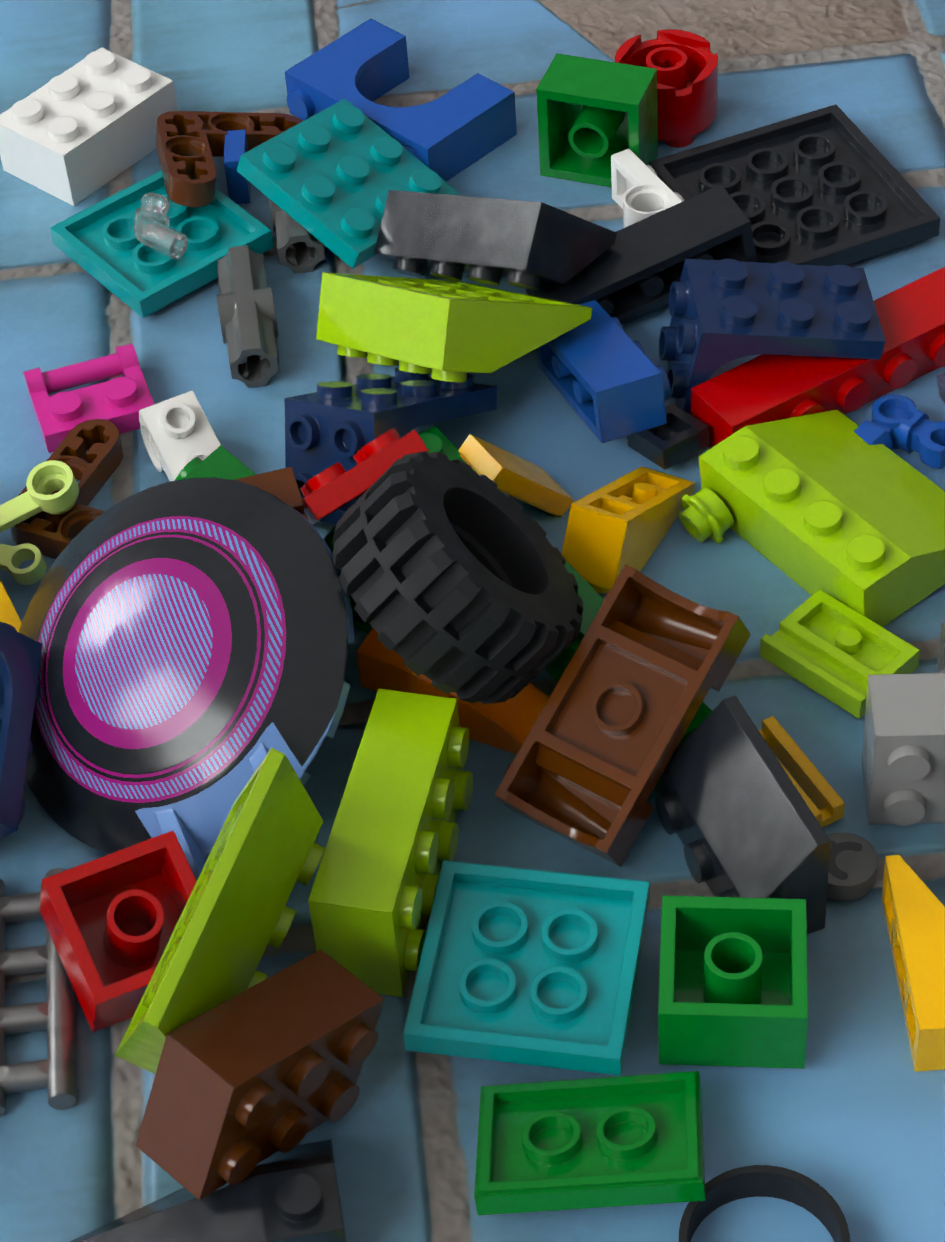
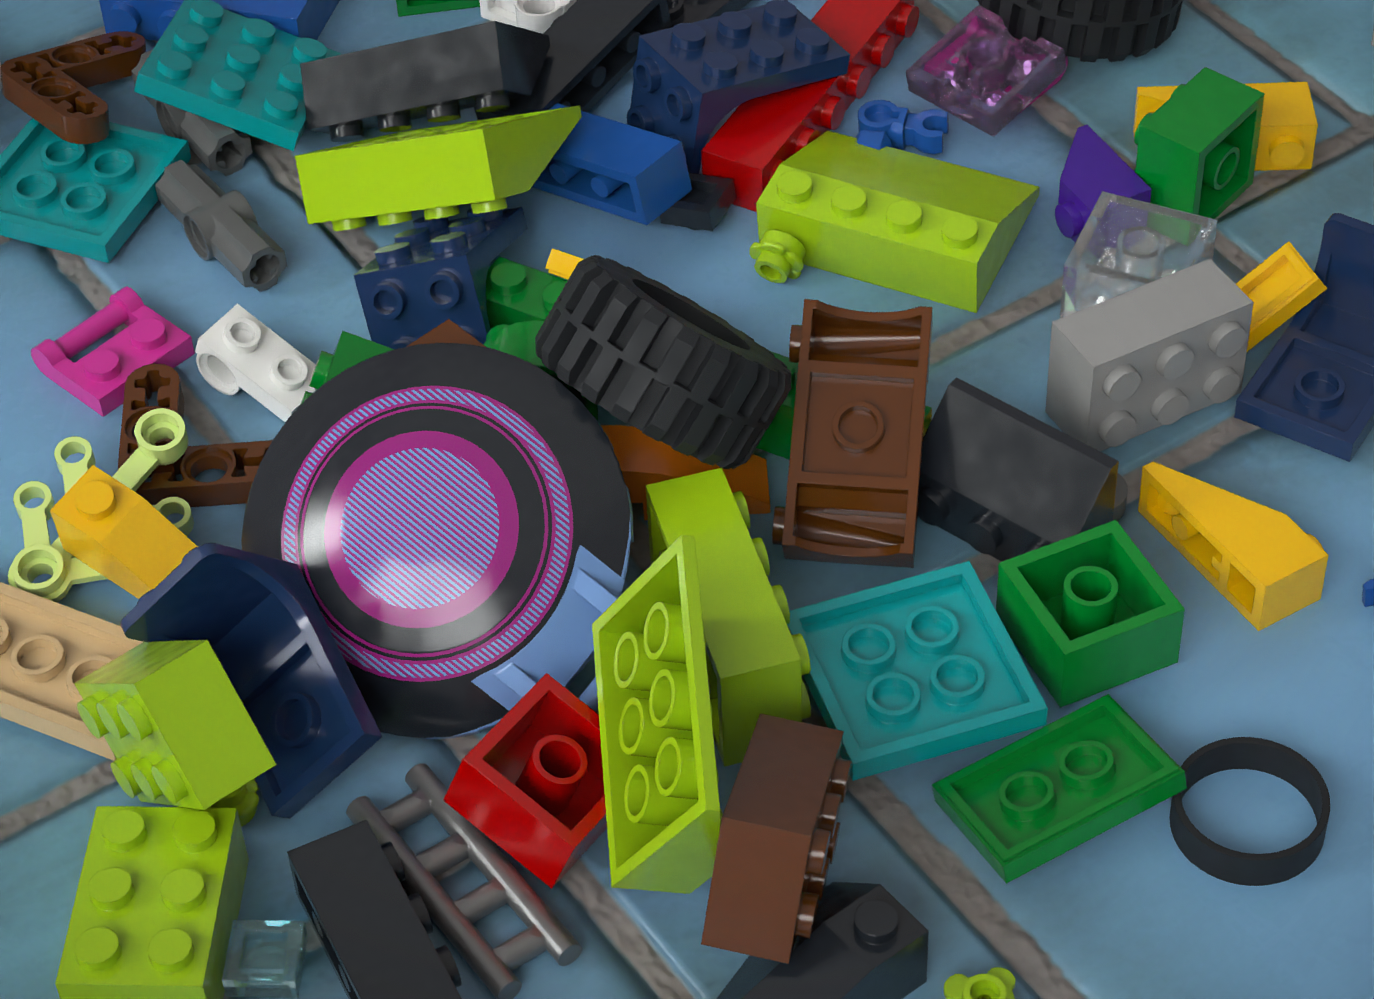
camera: 30 degrees left, 0 degrees up
clear arm [134,193,188,259] -> none
blue tile [224,130,251,204] -> none
red plate [300,427,429,525] -> none
yellow slope [561,466,695,593] -> none
lime plate [760,589,920,719] -> none

